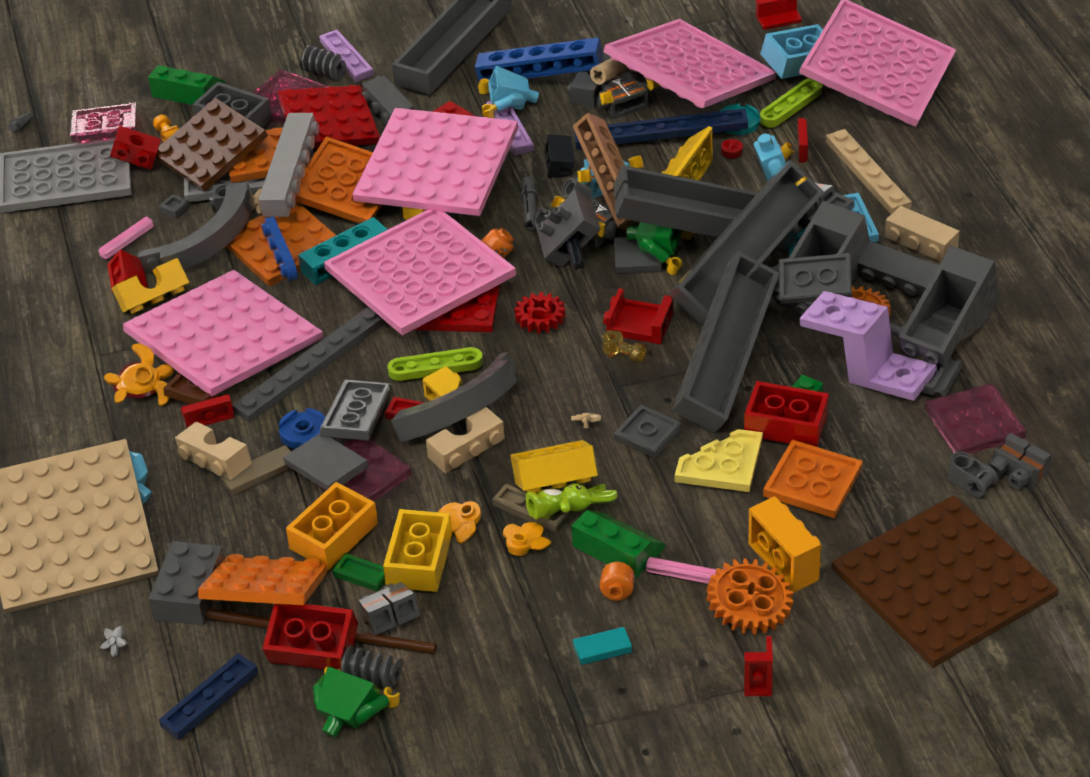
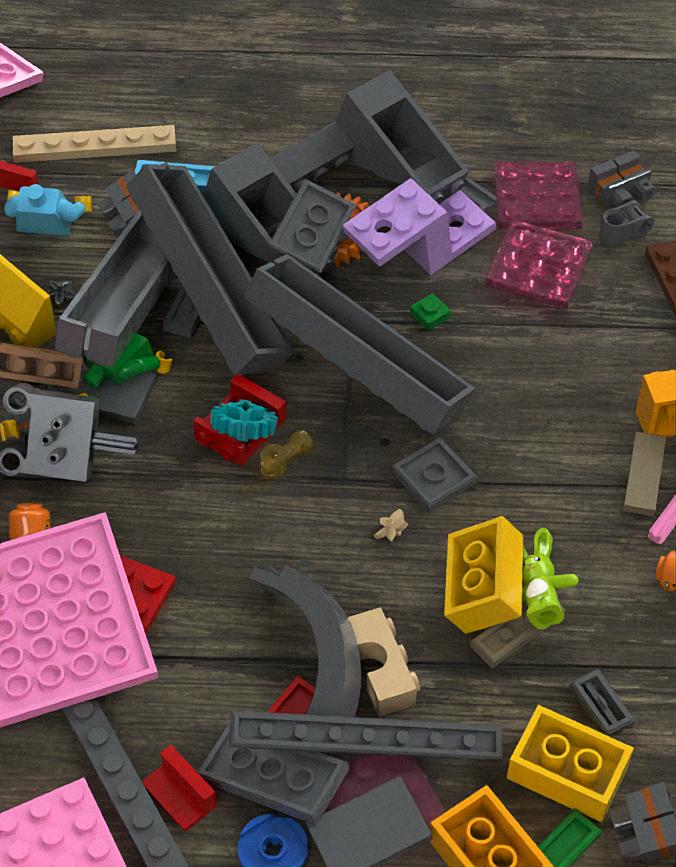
camera: 75 degrees left, 10 degrees up
lime plate [387,347,483,381] -> none
yellow slope [423,366,462,401] -> none
light orange plate [439,501,481,544] -> none
light orange plate [503,522,552,556] -> none
red gear [514,292,566,334] -> none
green slope [571,510,666,579] -> none
light yellow plate [675,429,763,492] -> none
red brick [744,381,829,447] -> none
orange plate [763,440,863,518] -> none
tan brick [885,206,959,262] -> none
none -> red panel [142,745,217,831]
none -> teal gear [210,400,278,441]
none -> dark grey tile [229,710,503,761]
none -> clear pink plate [485,219,593,309]
none -> dark grey tile [569,669,635,737]
none -> dark tan tile [623,431,666,516]

